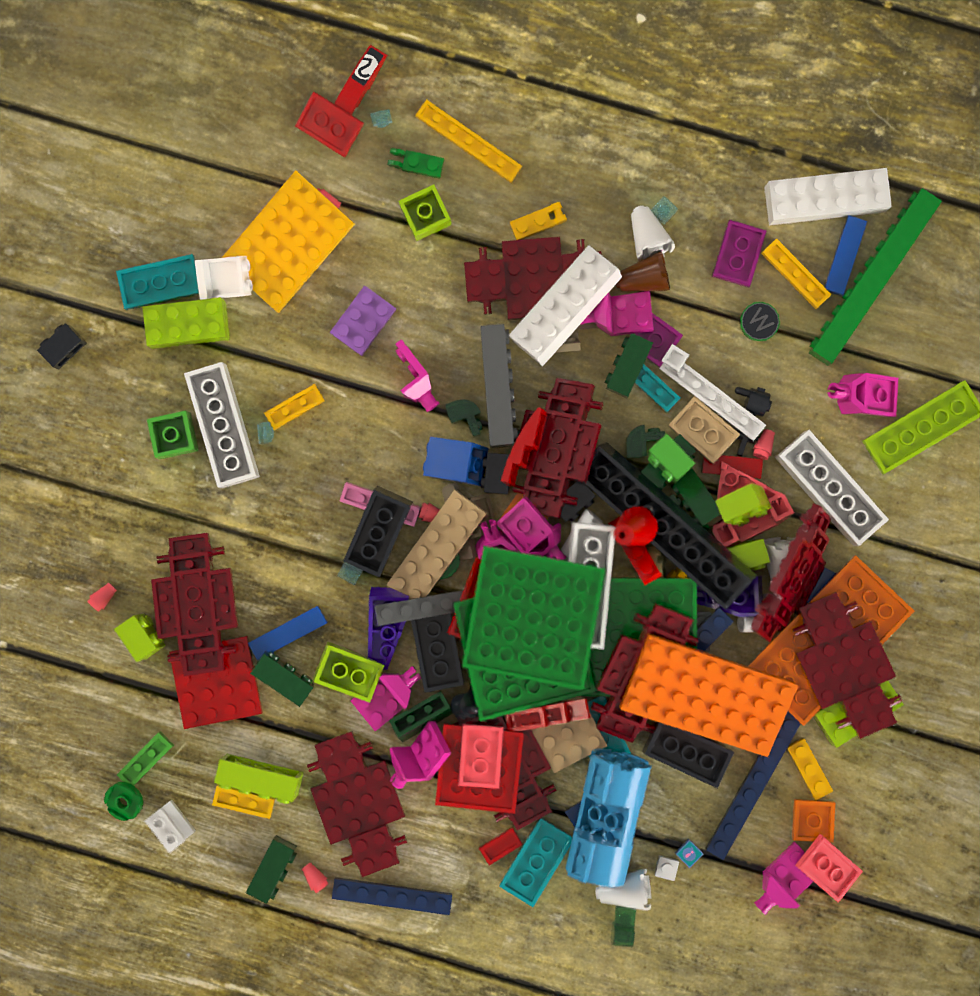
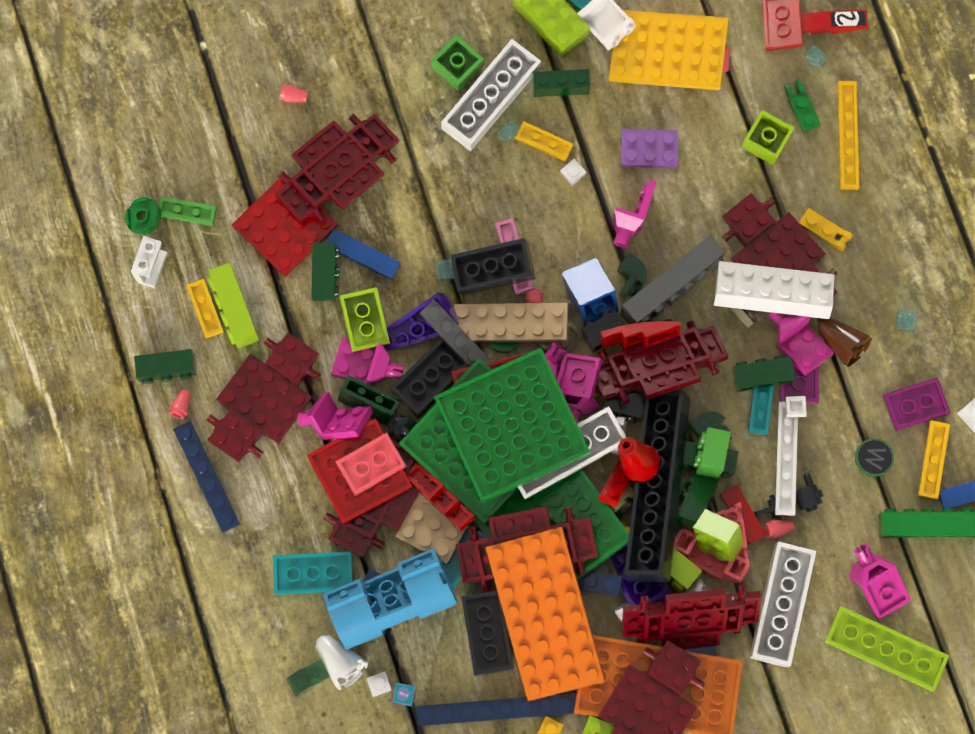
camera: 45 degrees right, 10 degrees down
lime brick [114,613,166,662] -> none
red tile [479,827,523,866] -> none
white cone [631,206,675,261] -> none
tan plate [668,396,740,465] -> none
none -> dark green brick [532,69,590,97]
none -> white plate [560,159,587,186]

